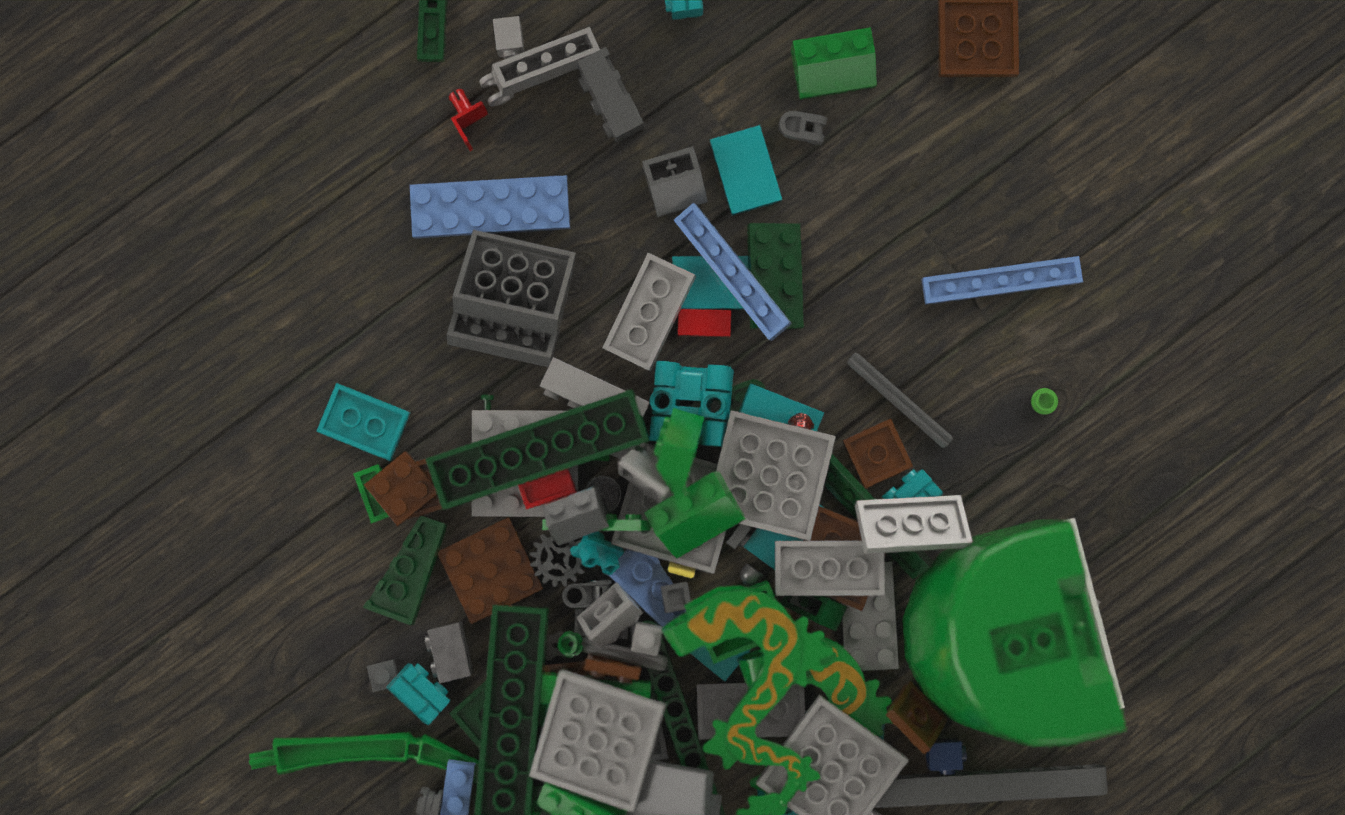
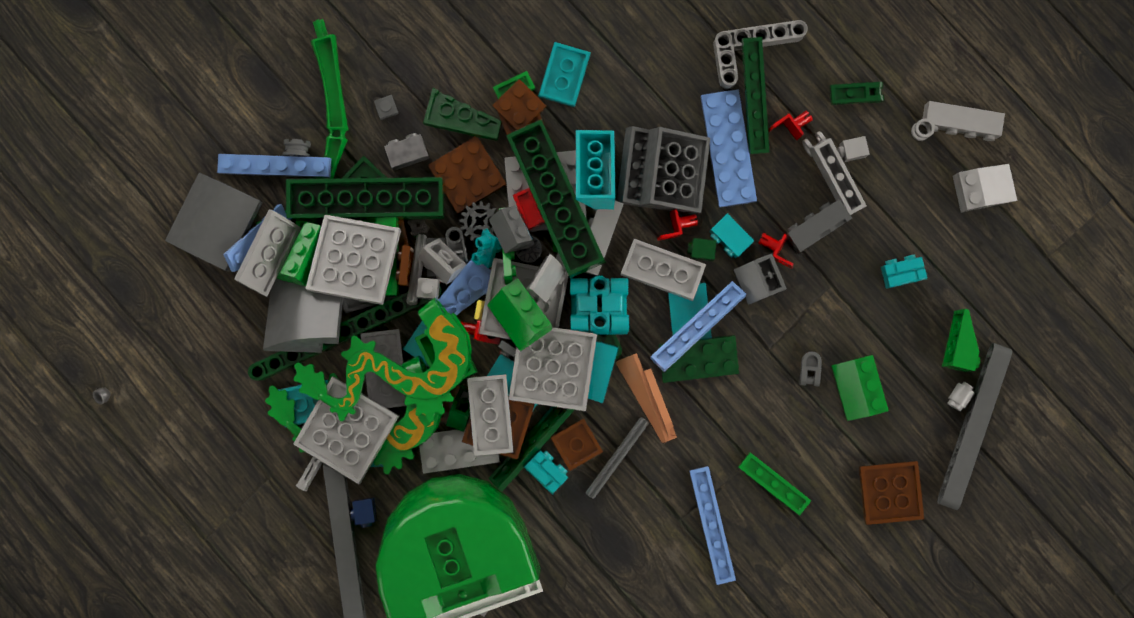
camera: 85 degrees right, 0 degrees up
teal brick [386,663,450,725] -> none
green plate [558,631,583,658] -> none
green slope [654,408,704,500] -> none
dark grey plate [660,582,691,614] -> none
red tile [678,309,731,337] -> none
teal tile [710,125,782,216] -> none
flat silver hinge [740,563,764,586] -> none
clear red plate [788,413,814,430] -> none
light grey plate [855,495,973,554] -> none
reddish brown plate [886,681,948,754] -> none
bright green plate [1031,388,1058,415] -> none
none -> red bracket [460,320,501,345]
none -> teal slope [576,130,615,210]
none -> nougat wedge [616,353,677,443]
none -> red bracket [657,209,698,241]
none -> dark green brick [687,238,716,261]
none -> teal brick [709,213,754,258]
none -> light grey beam [713,20,808,89]
none -> green plate [738,452,812,516]
none -> dark green plate [742,37,769,154]
none -> red bracket [758,233,793,269]

